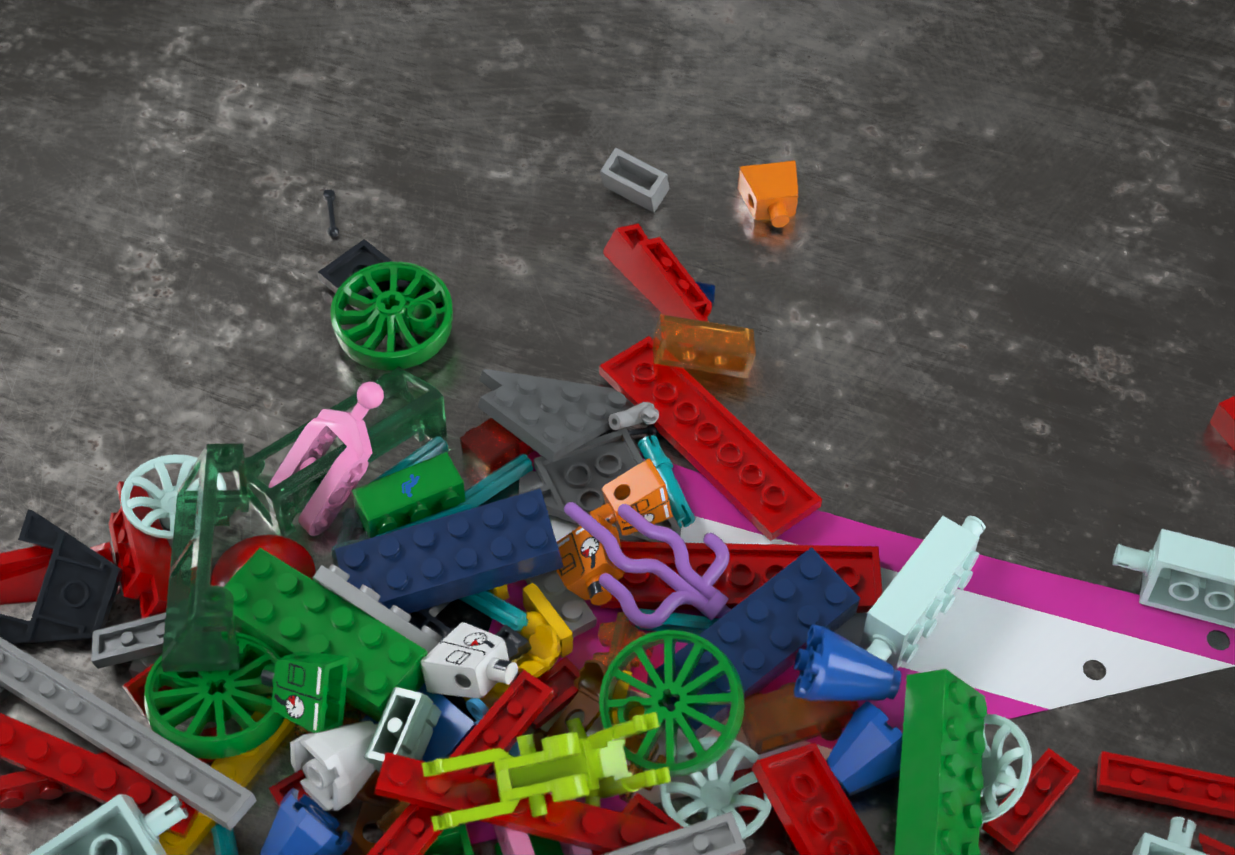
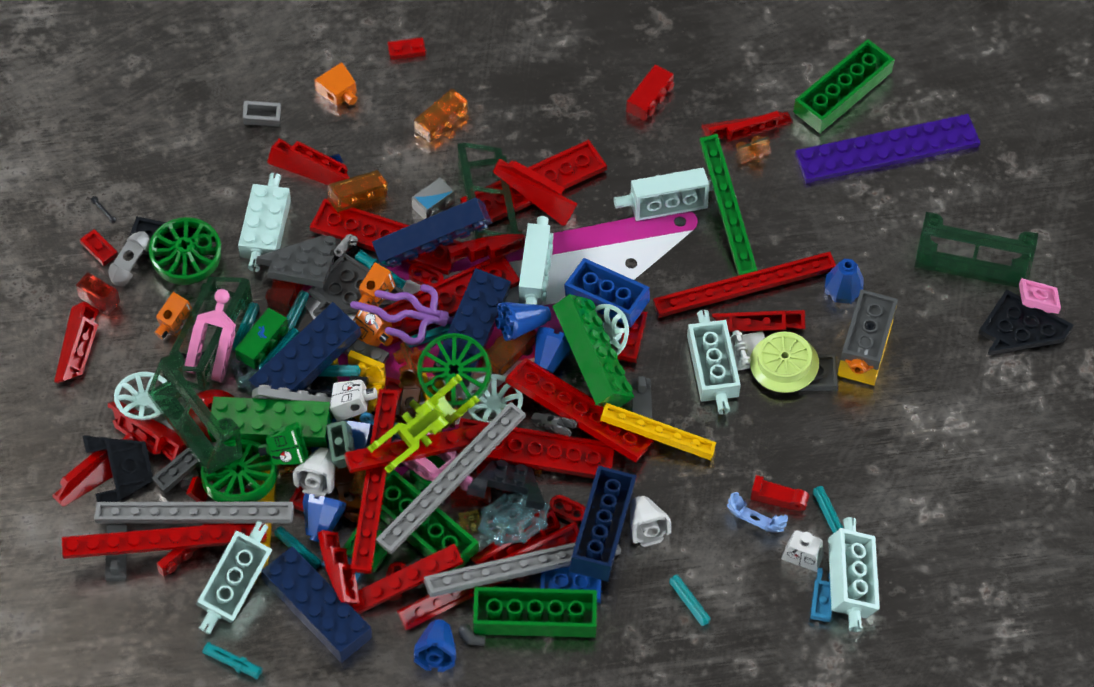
camera: 30 degrees left, 5 degrees up
none -> red wedge [54,301,99,384]
none -> clear red brick [76,272,120,315]
none -> red plate [80,229,118,266]
none -> light grey piece [108,232,151,287]
none -> orange torso [154,291,196,340]
none -> light aqua brick [238,173,291,272]
none -> dark blue brick [372,198,492,268]
none -> red plate [388,37,426,60]
none -> red plate [408,263,444,286]
none -> light grey brick [412,178,455,219]
none -> clear orange brick [414,88,468,143]
none -> red slope [447,234,525,264]
none -> clear green windscreen [457,143,522,239]
none -> red plate [460,140,607,223]
none -> red wedge [493,159,578,226]
none -> blue brick [564,258,650,327]

